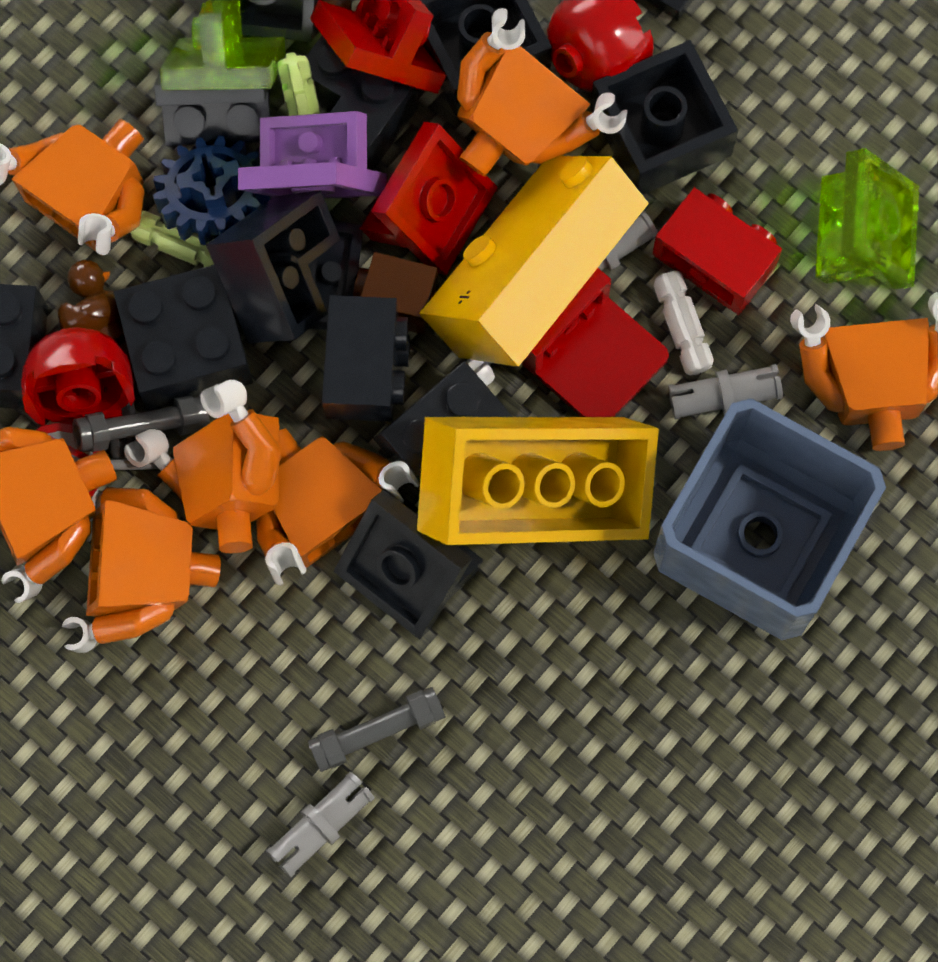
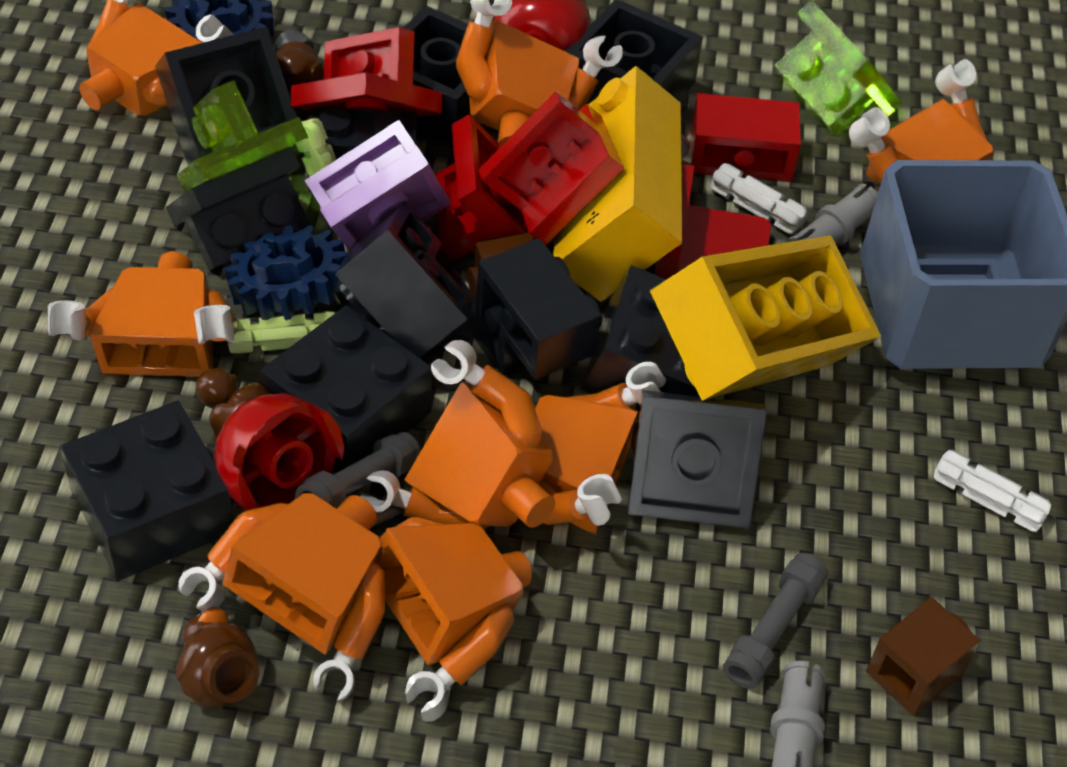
camera: 40 degrees left, 25 degrees down
none -> red bracket [478,91,624,245]
none -> reddish brown brick [866,597,981,716]
none -> white axle [934,450,1052,532]

